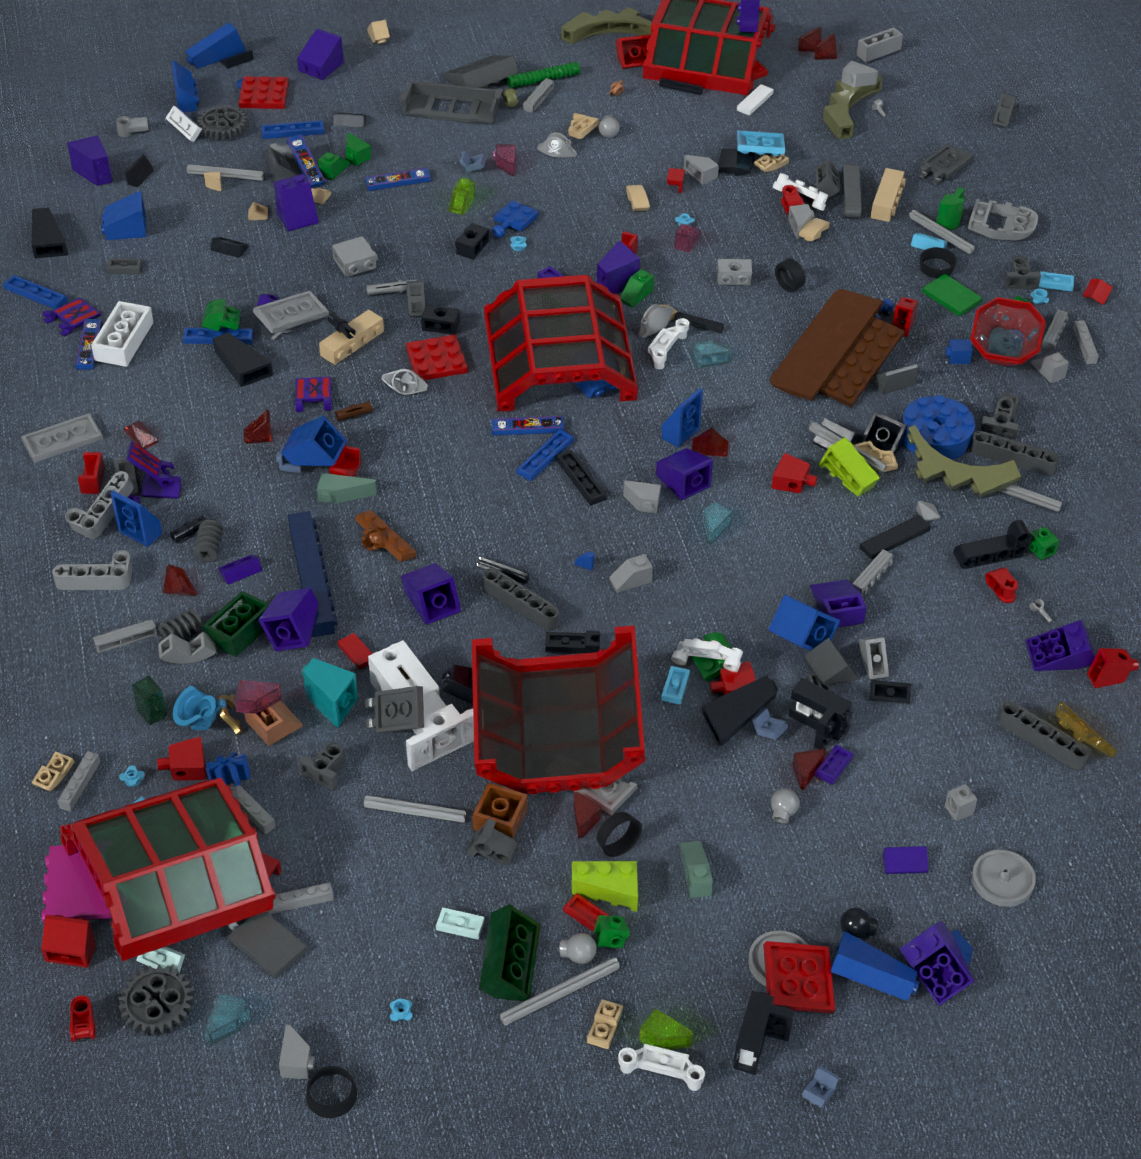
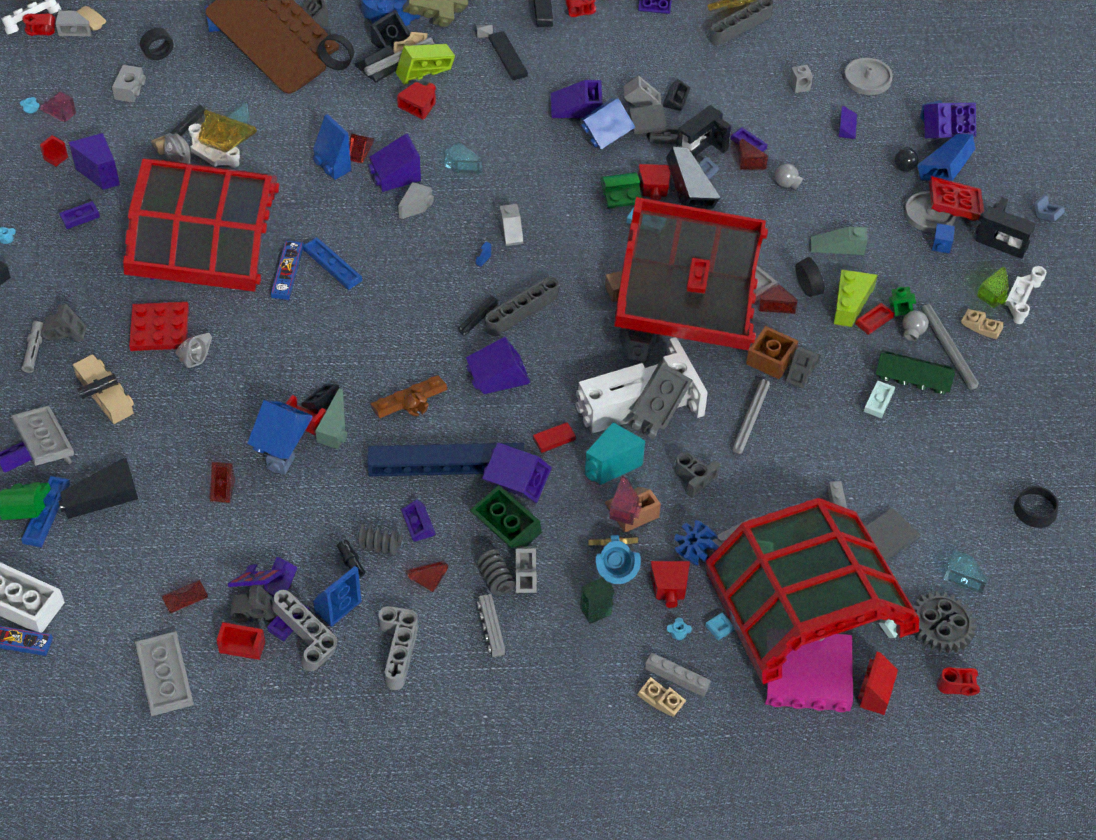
camera: 80 degrees left, 5 degrees up
light grey slope [279,1025,315,1079] -> none
dark purple flag [295,377,331,412] -> none
reddish brown pin [335,401,372,422] -> none
medium azure plate [390,999,412,1021] -> none
black brick [421,304,460,335] -> none
black plate [545,631,600,653] -> none
black tile [556,450,607,506] -> none
green slope [620,269,654,308] -> none
white plate [671,638,743,672] -> none
light grey piece [852,549,893,596] -> none
none -> clear yellow wing [198,110,257,153]
none -> black slope [301,384,340,414]
none -> black tyre [317,34,354,70]
none -> red plate [687,258,710,294]
none -> blue brick [932,223,955,253]

